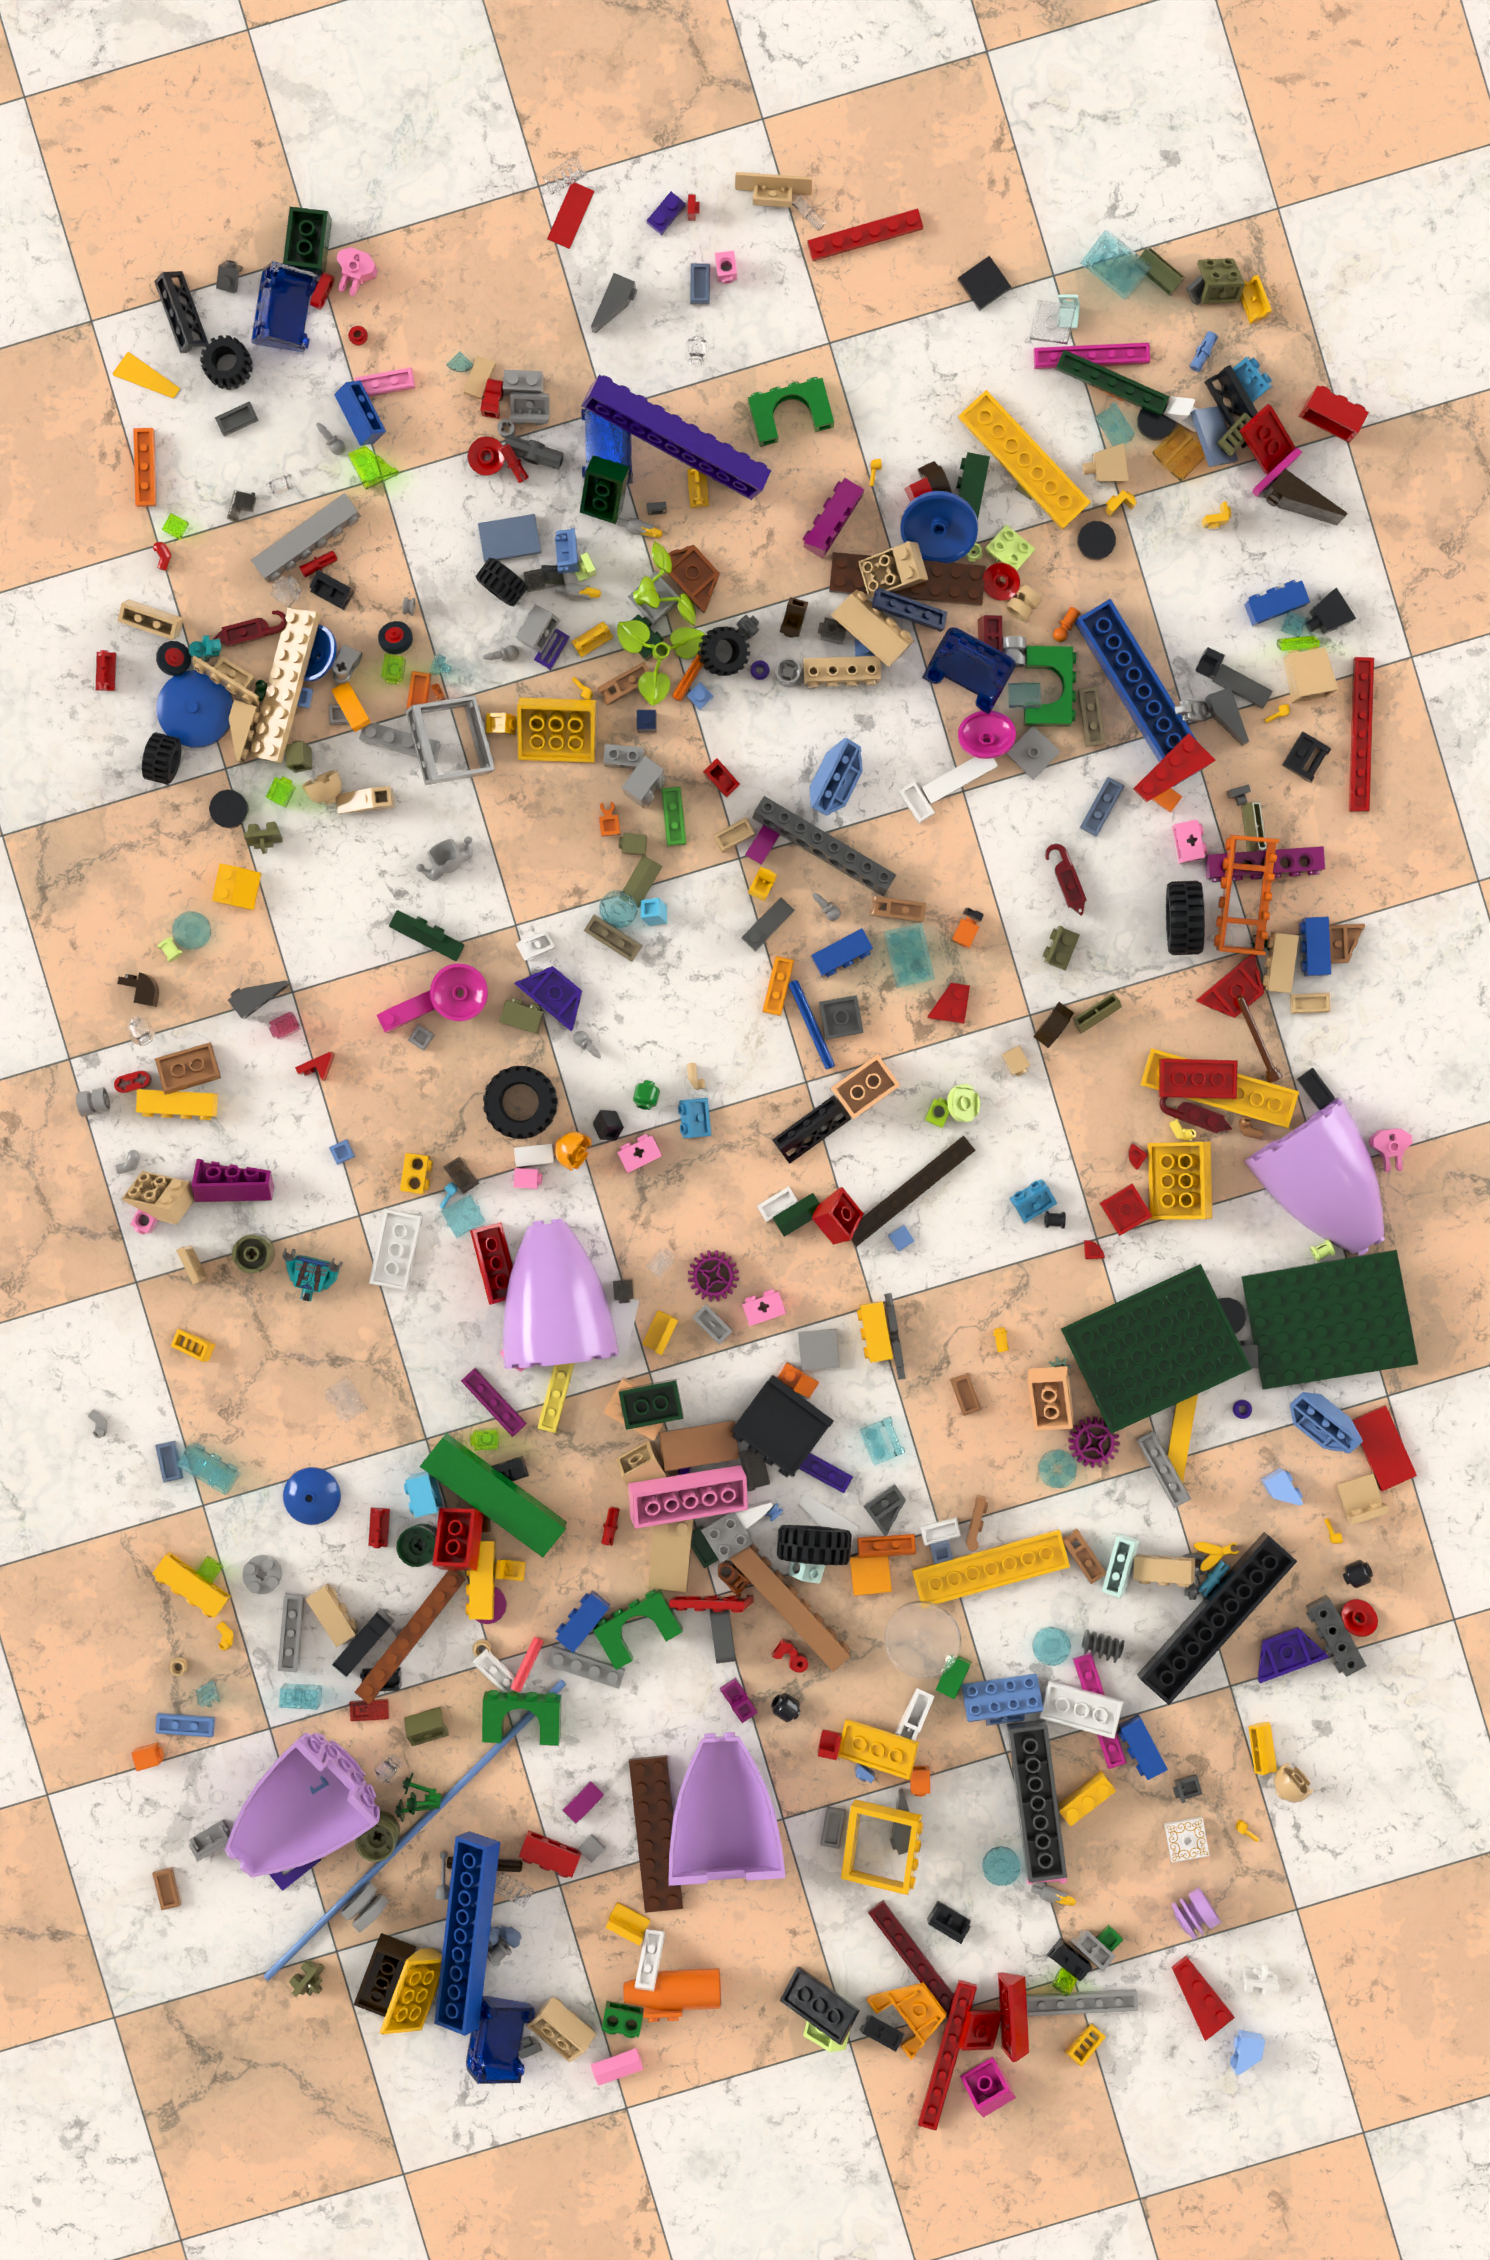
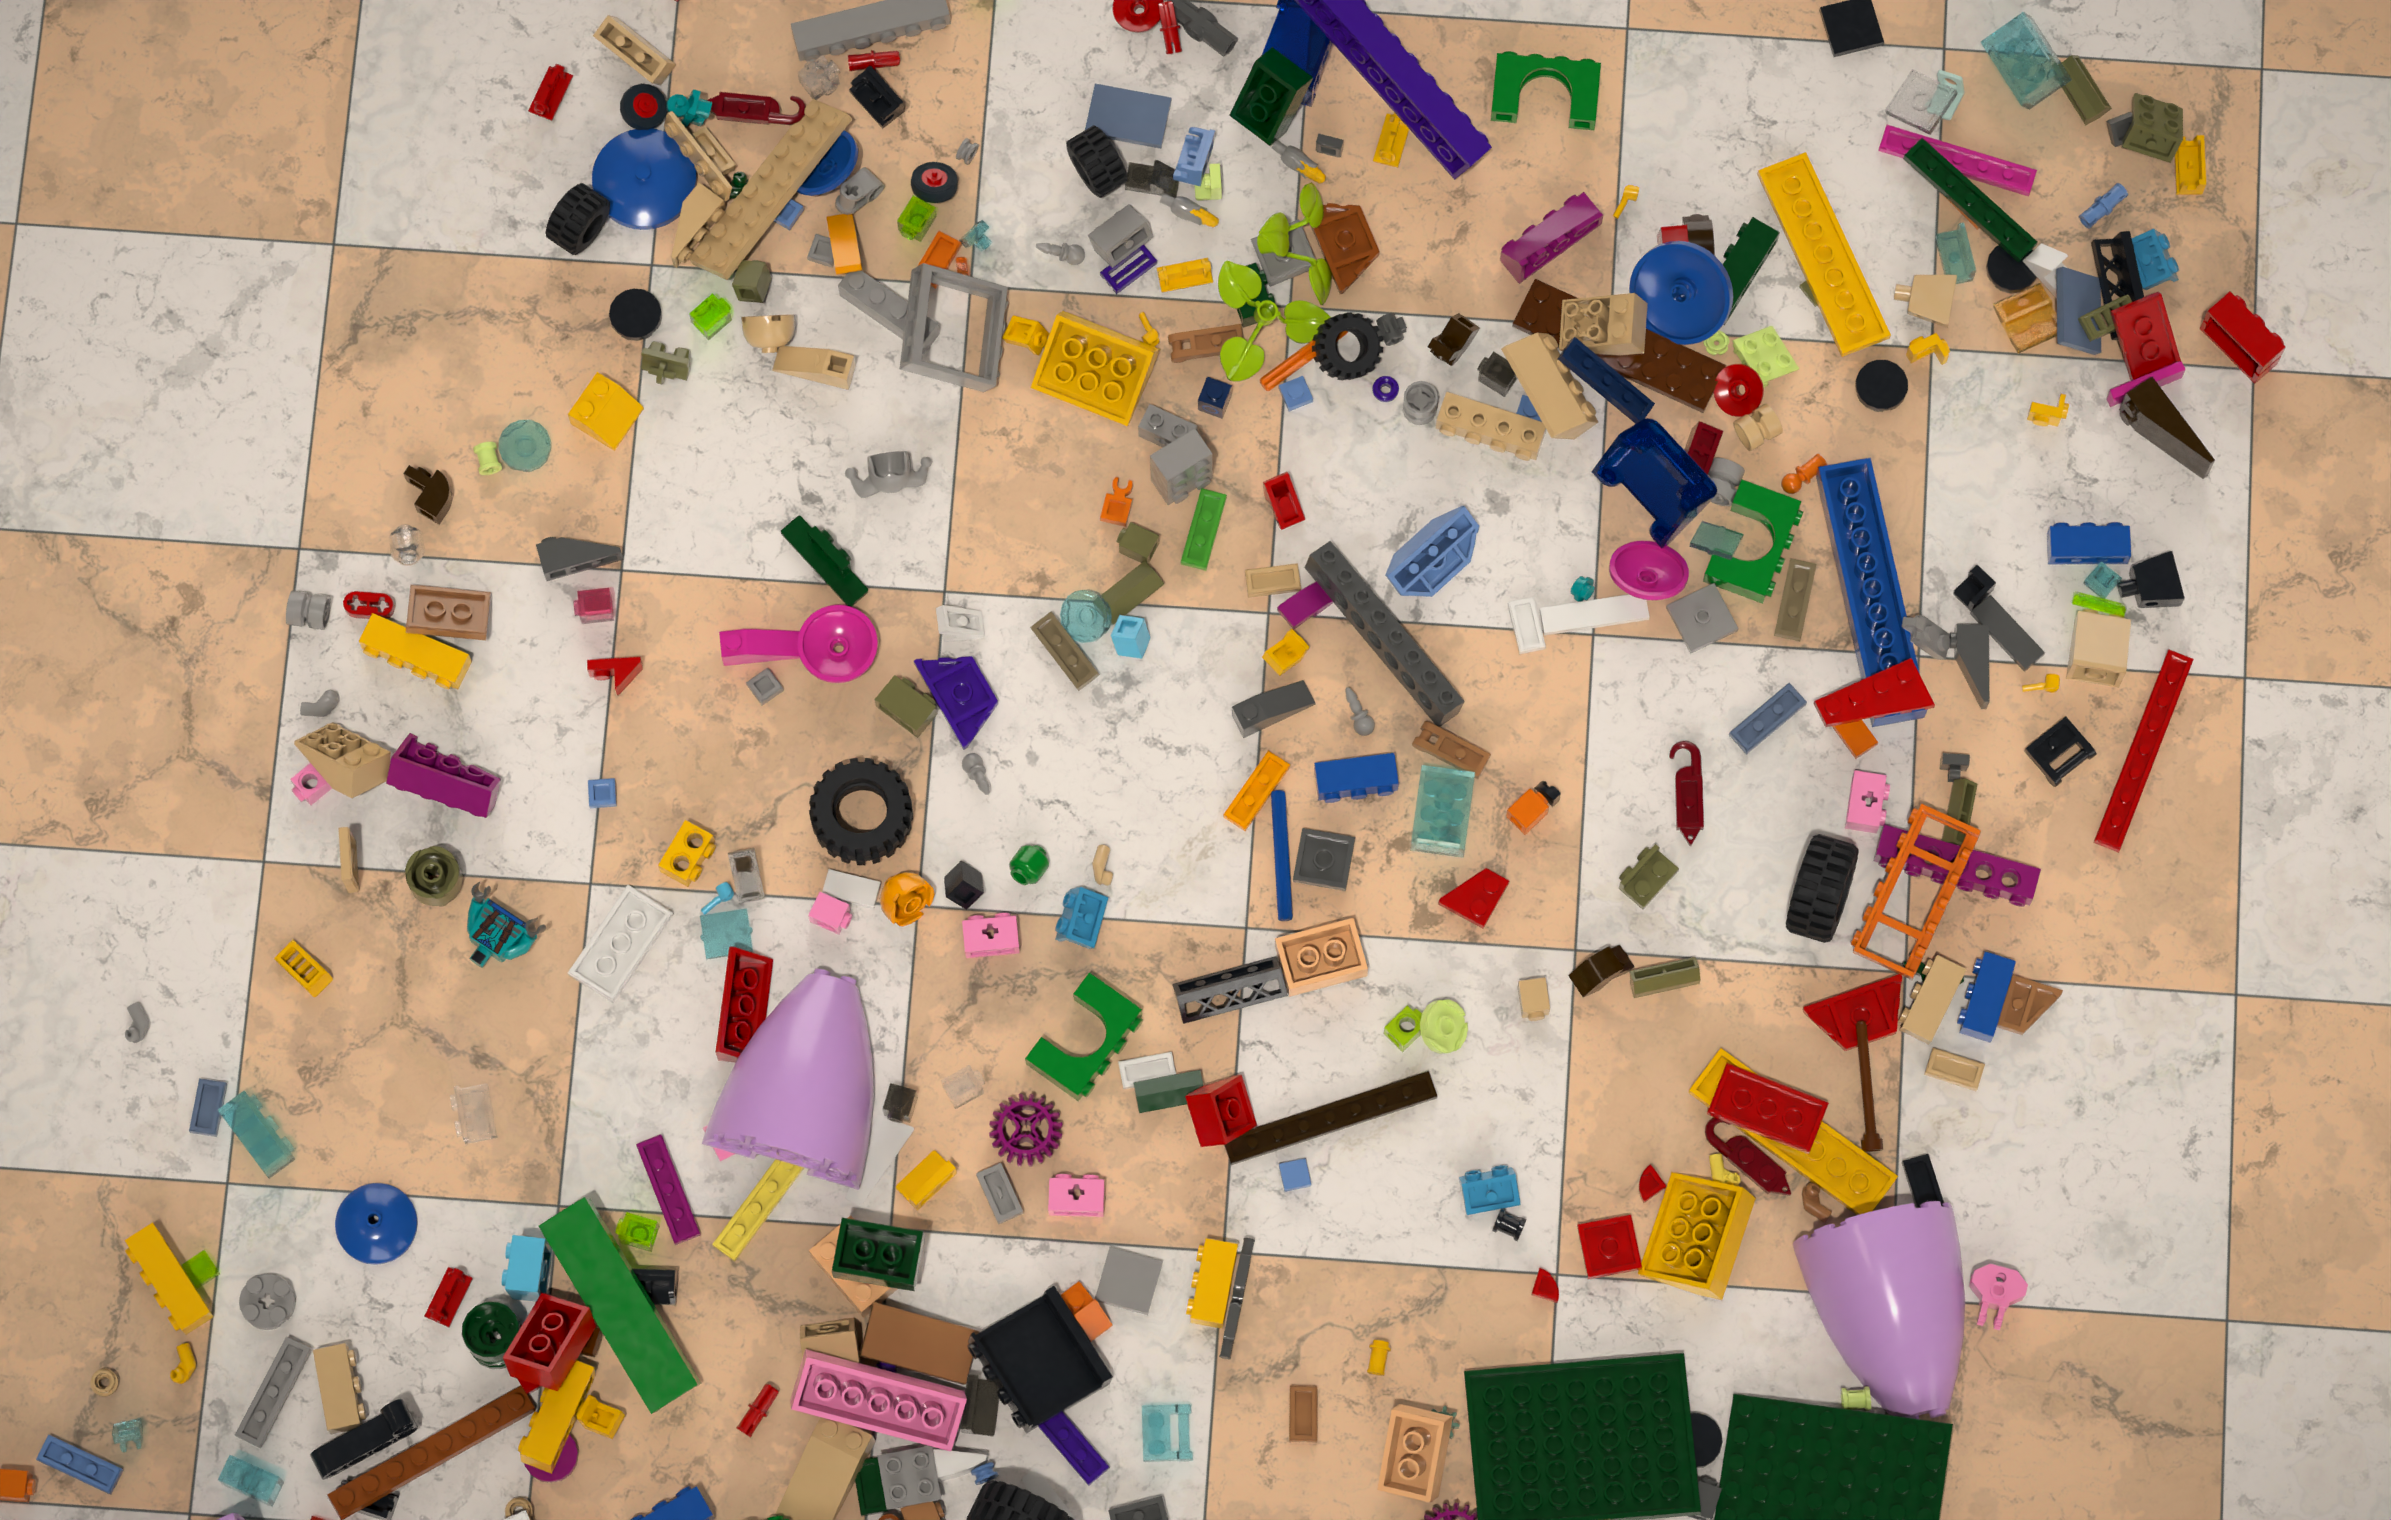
camera: 20 degrees right, 15 degrees down
none -> green arch [1025,973,1143,1102]
none -> teal plate [1571,576,1595,602]

